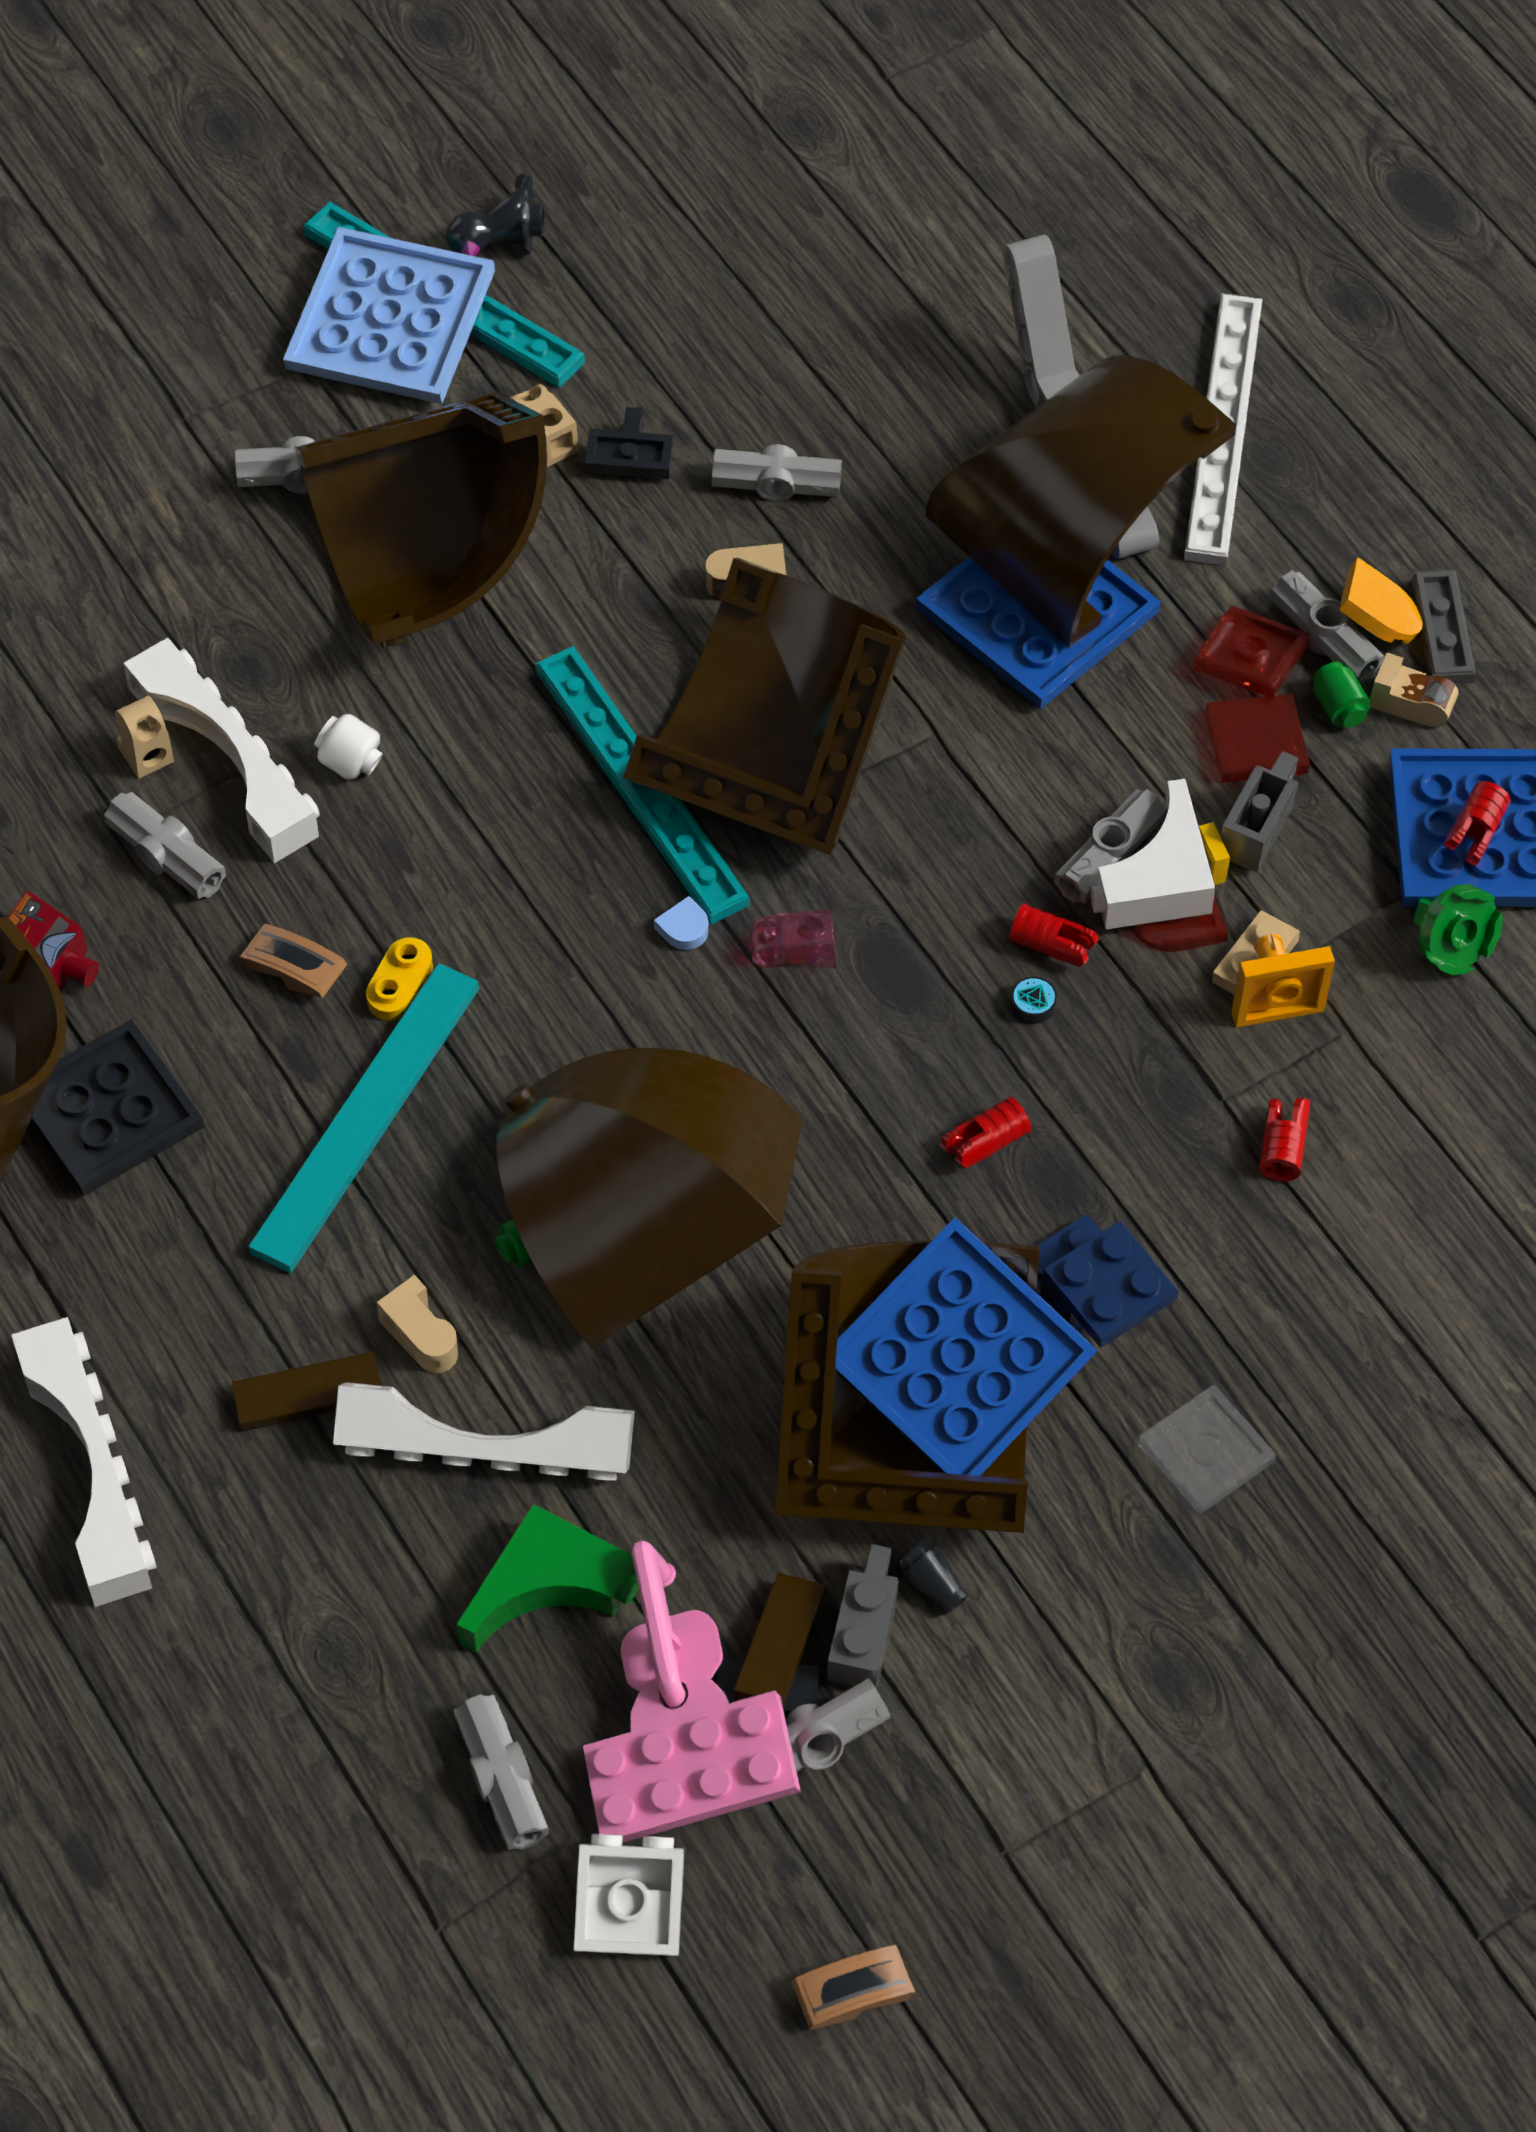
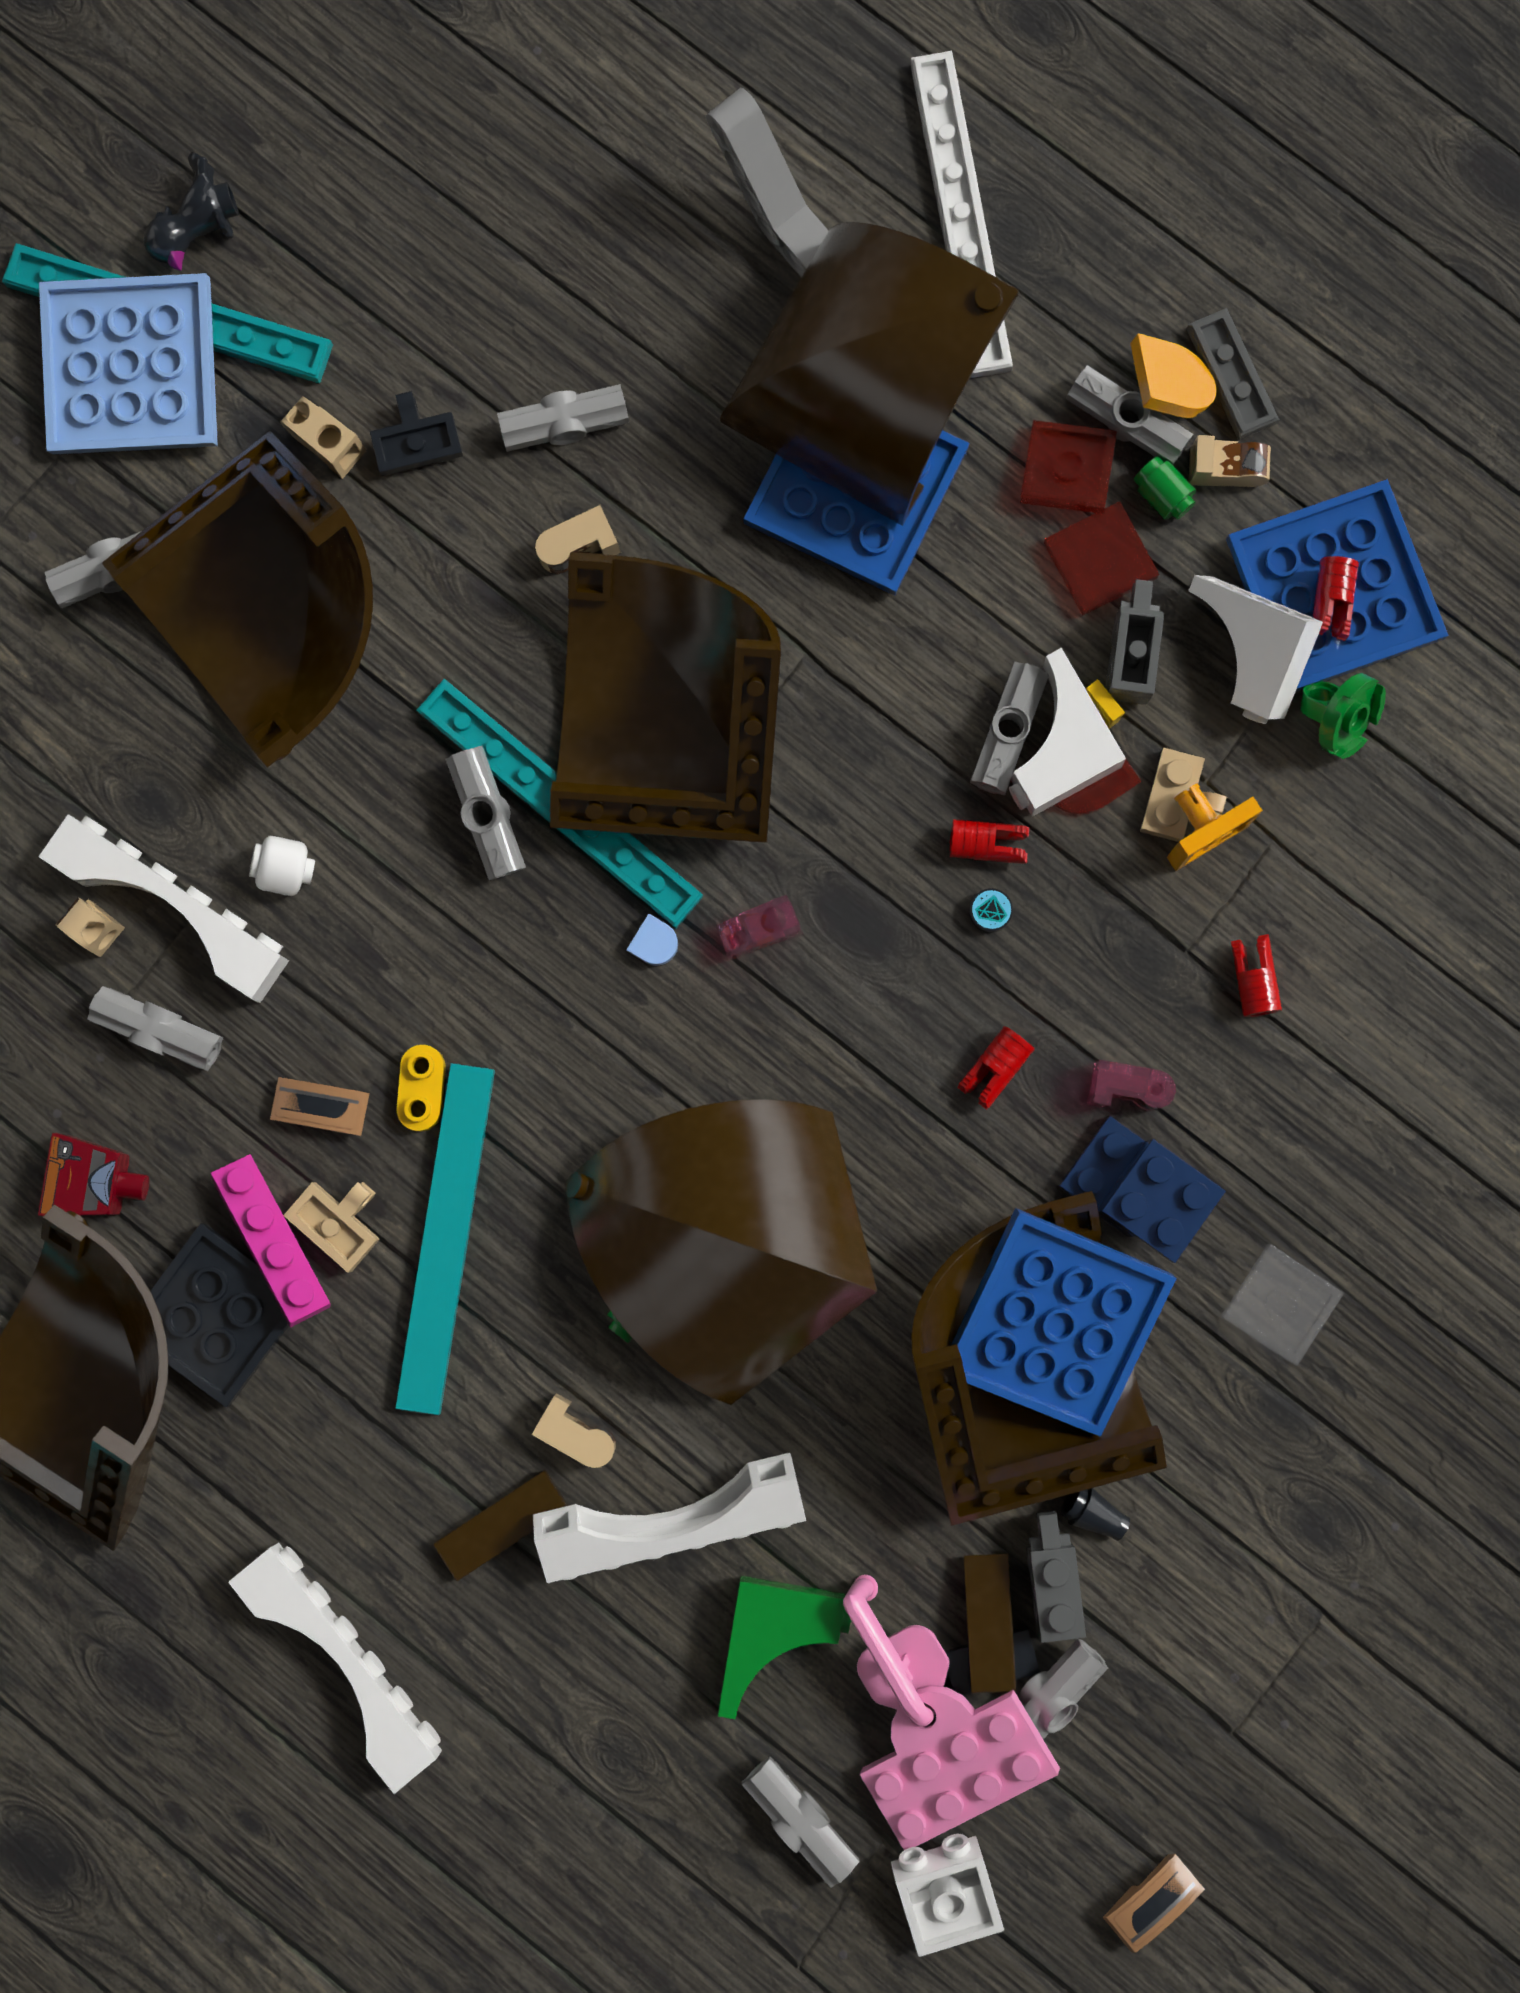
camera: 15 degrees left, 25 degrees up
none -> dark pink plate [211,1154,330,1328]
none -> tan plate [283,1182,380,1273]
none -> light grey piece [446,746,526,880]
none -> clear pink leg [1087,1060,1176,1110]
none -> white arch [1189,575,1323,724]

